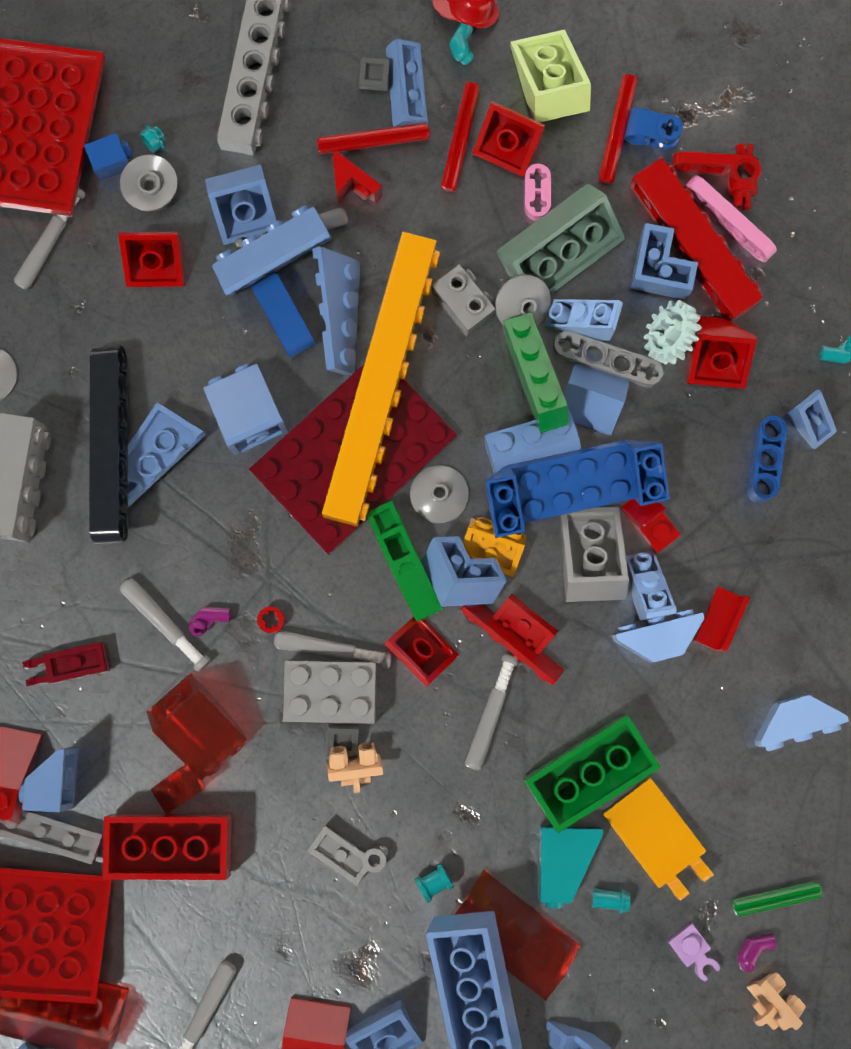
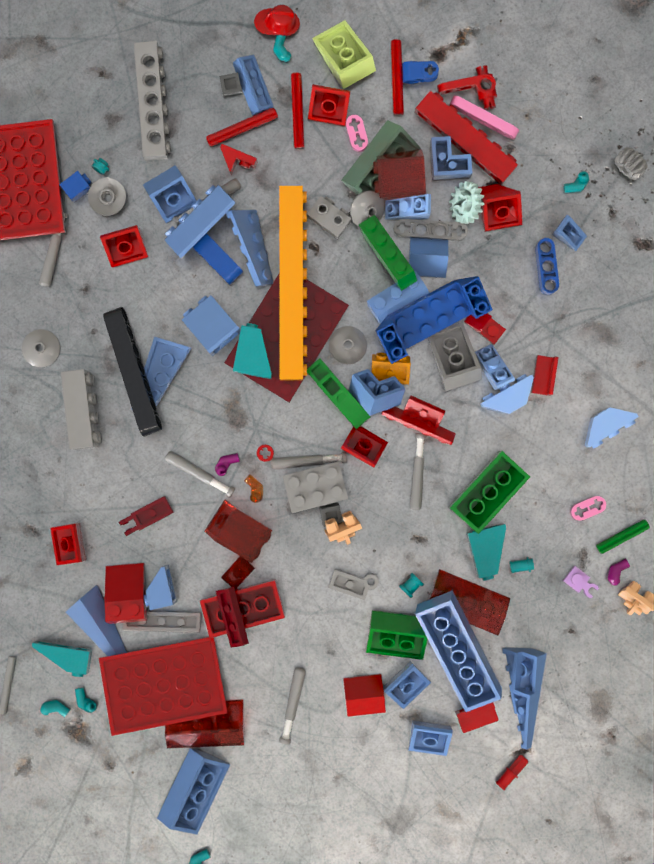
camera: 15 degrees left, 5 degrees up
light orange tile [602,777,714,901] -> none
none -> dark red plate [216,587,249,648]
none -> teal slope [233,323,272,379]
none -> clear orange arm [244,474,263,503]
none -> green slope [366,610,428,660]
none -> clear red slope [373,149,426,198]
none -> bright pink beam [570,496,606,521]

